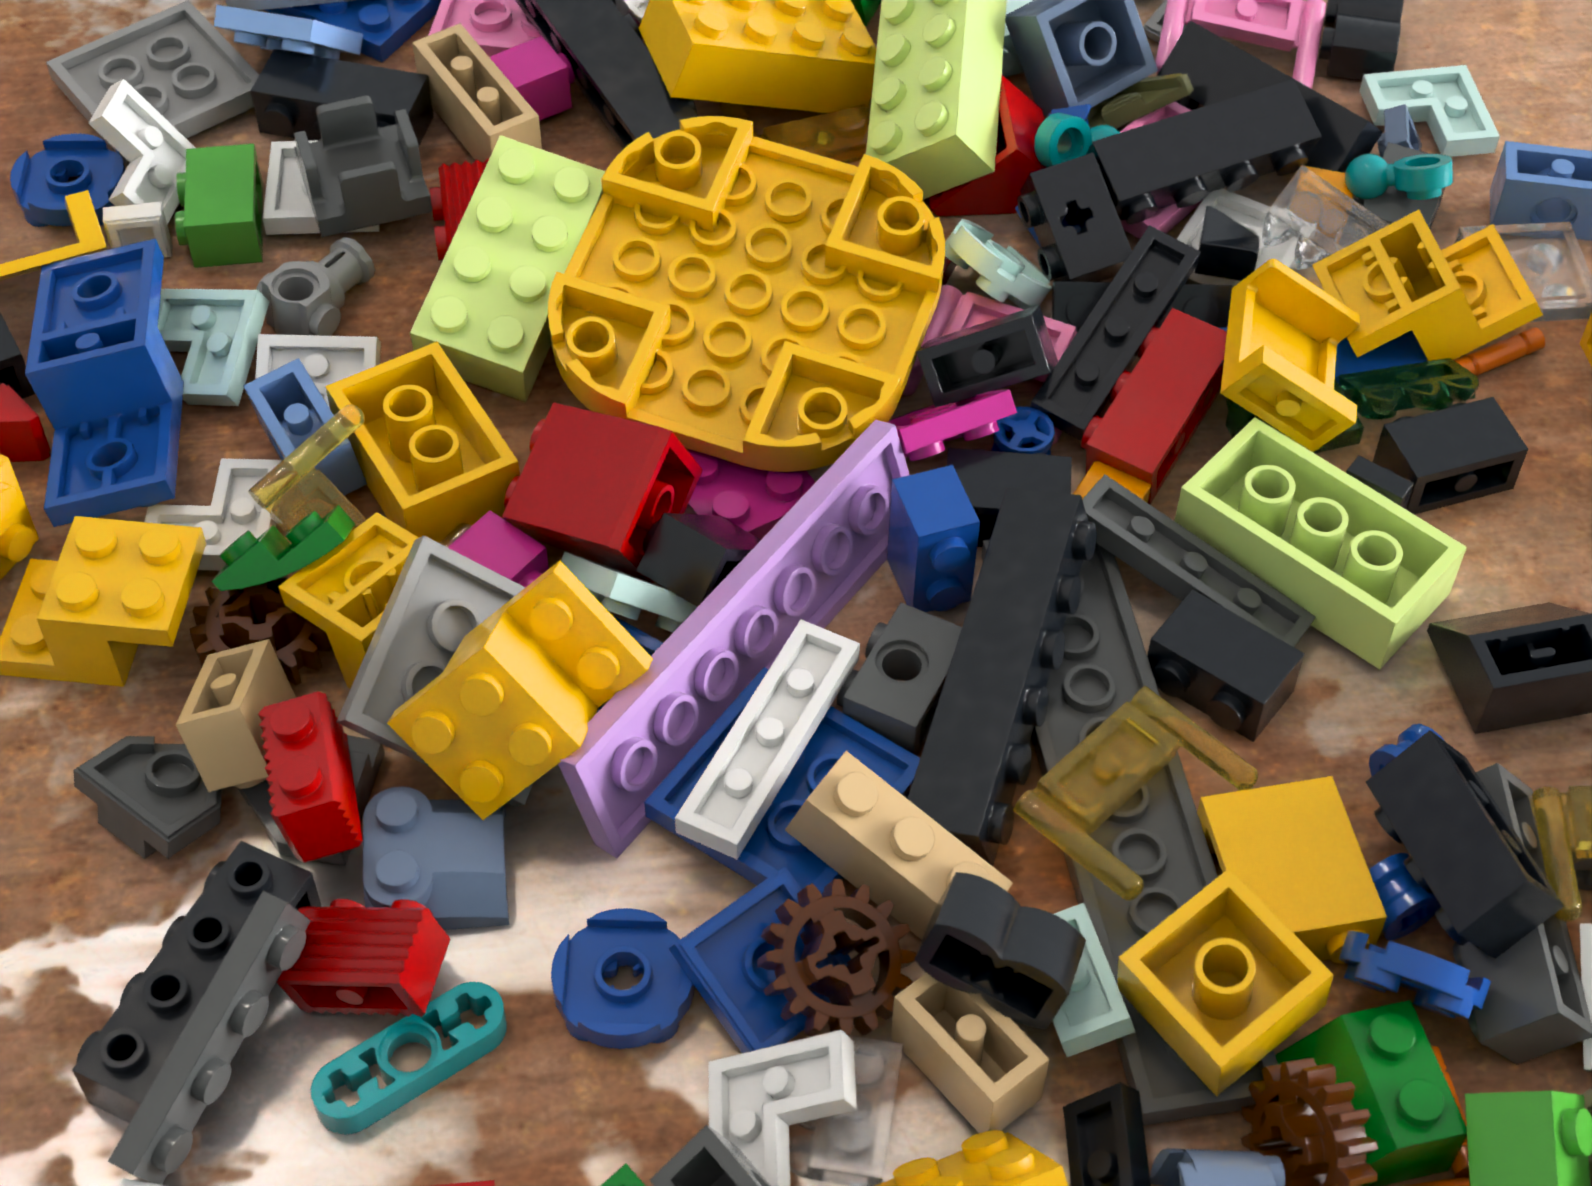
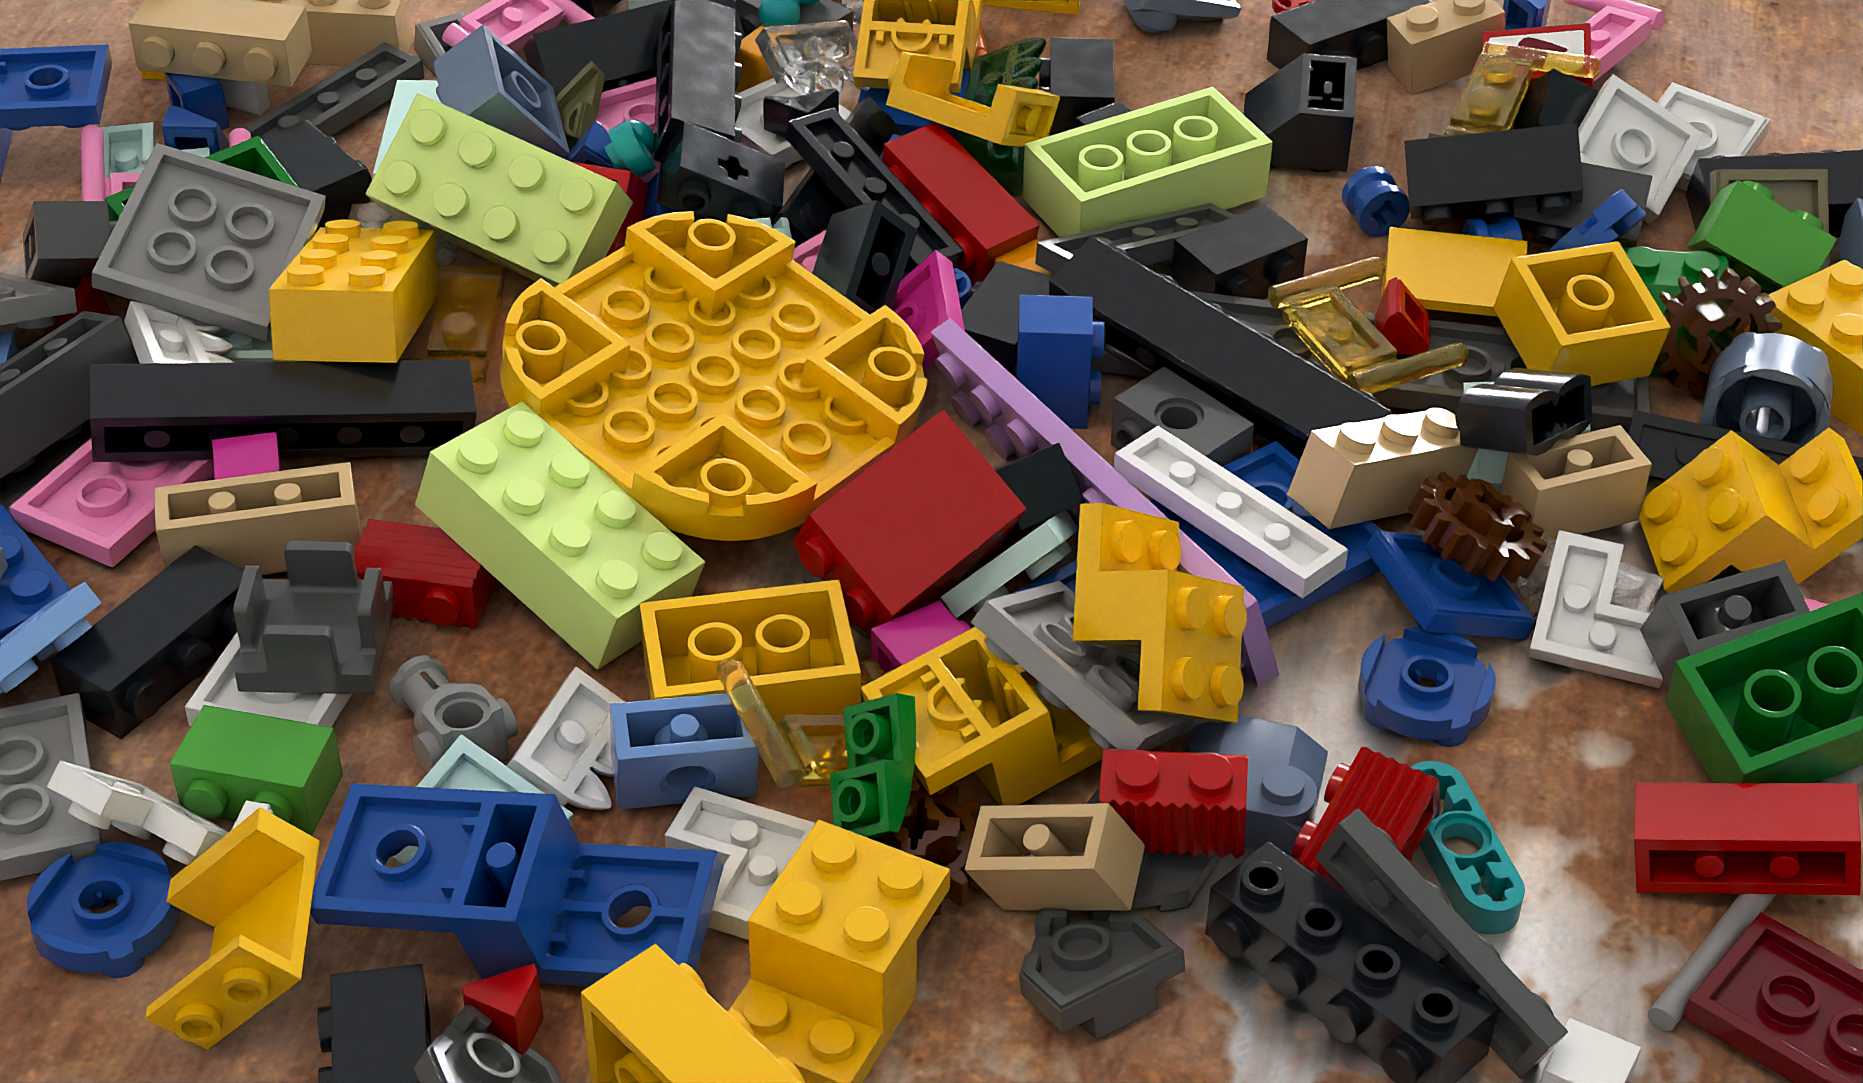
camera: 70 degrees left, 10 degrees down
none -> red slope [1375,277,1430,356]

